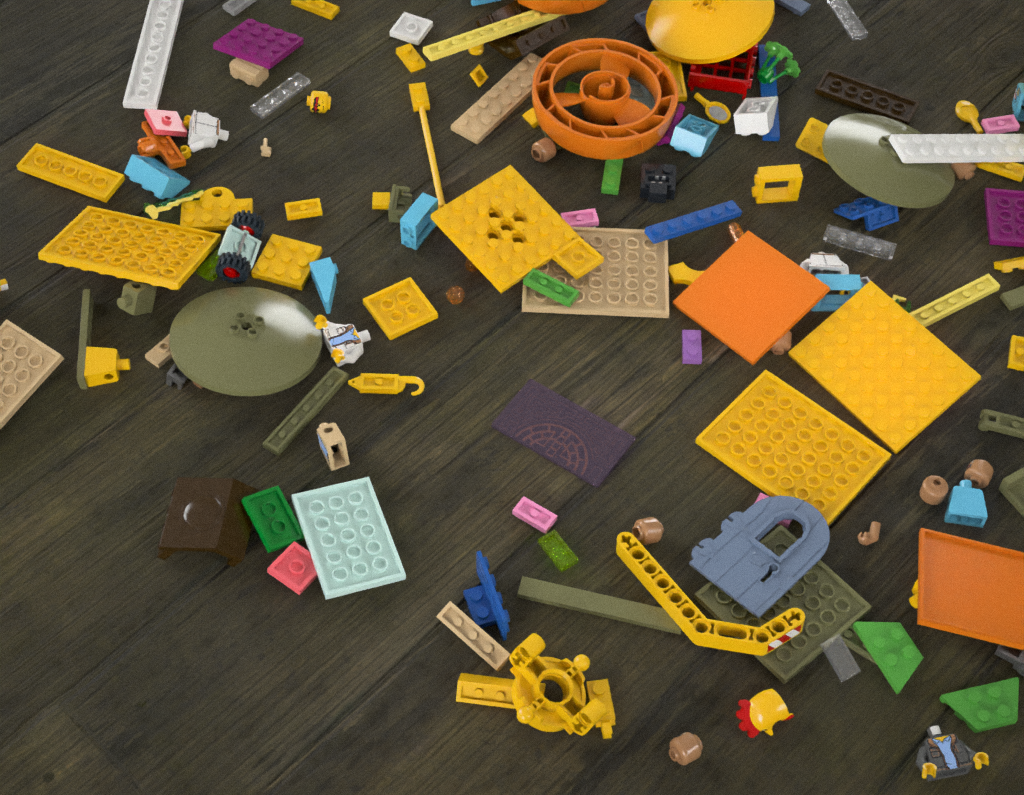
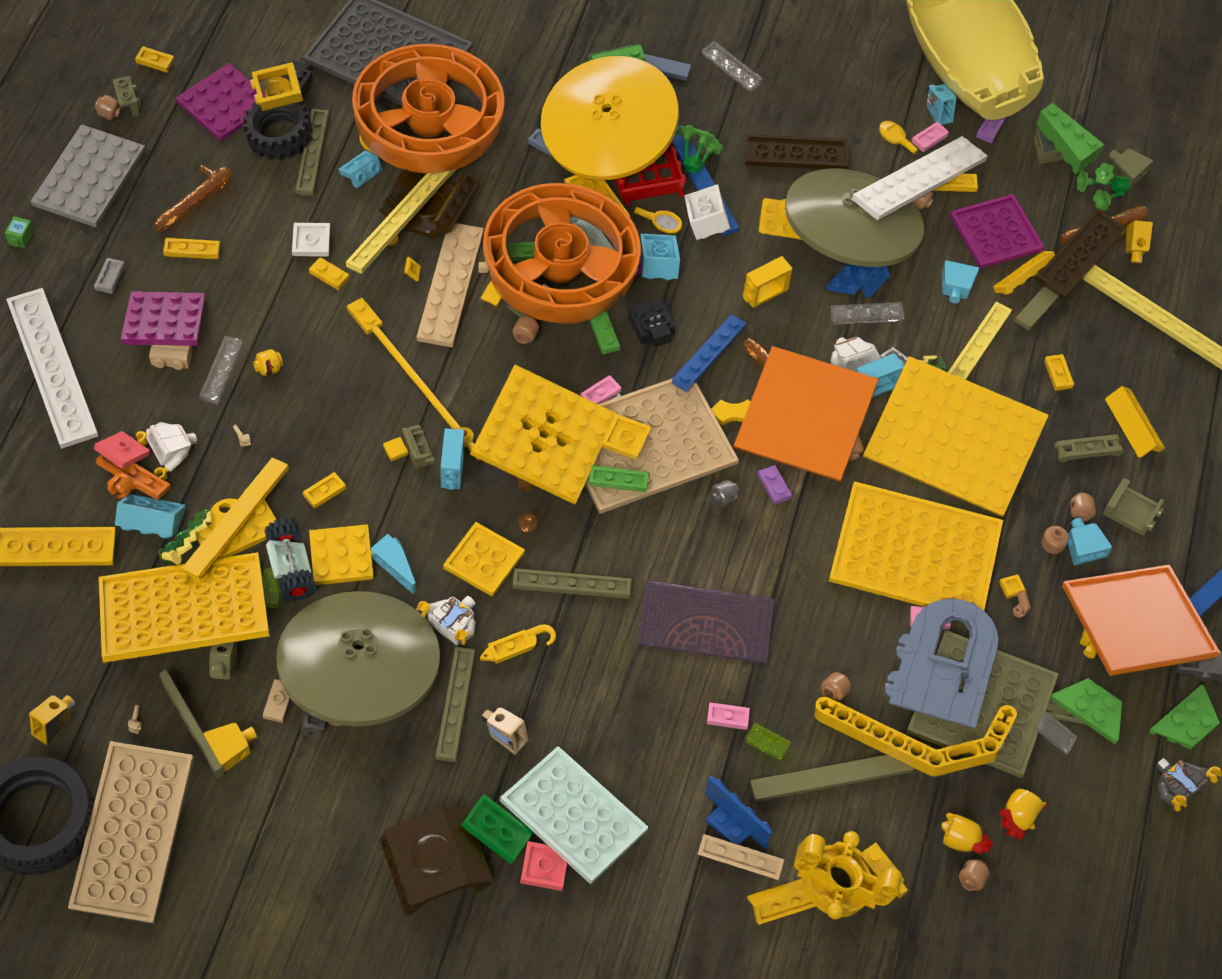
camera: 30 degrees left, 5 degrees up
none -> tan hand [128,705,142,734]
none -> yellow tile [182,458,289,580]
none -> olive tile [512,568,632,599]
none -> flat silver head [710,480,740,508]
none -> medium azure torso [942,260,979,303]
none -> yellow piece [942,812,993,854]
none -> yellow tile [999,574,1026,599]

